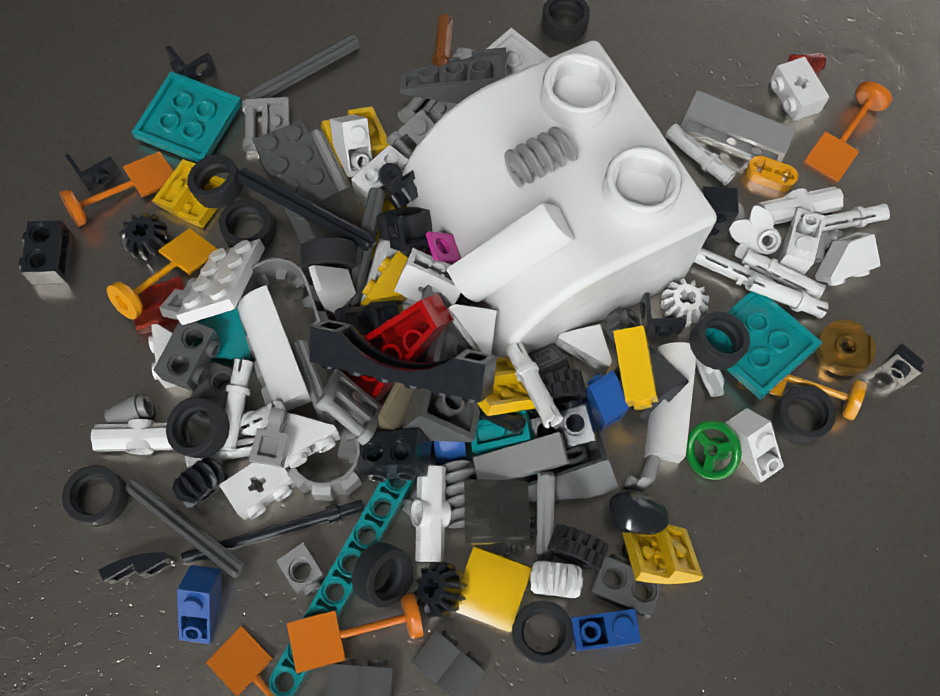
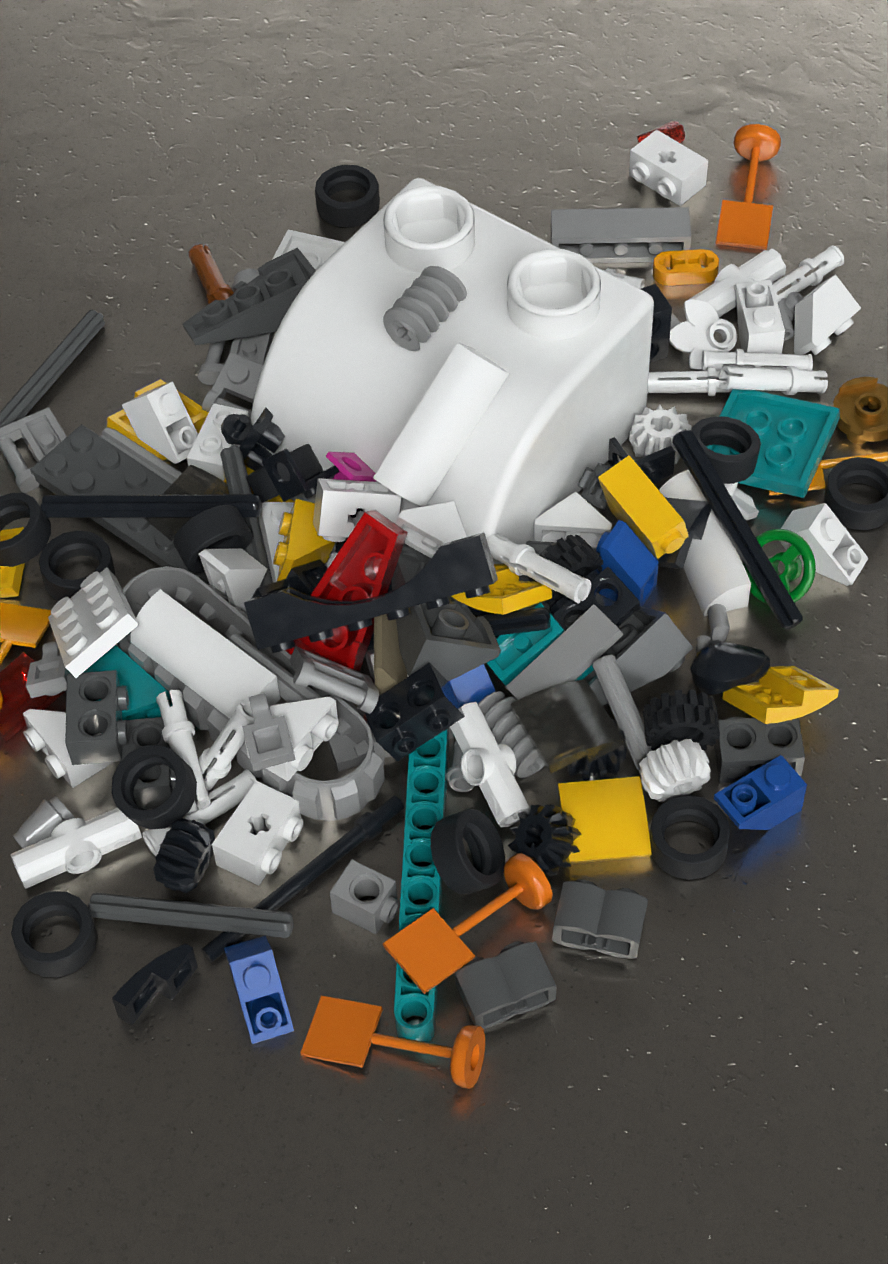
camera: 20 degrees left, 15 degrees down
none -> black axle [672,429,803,629]

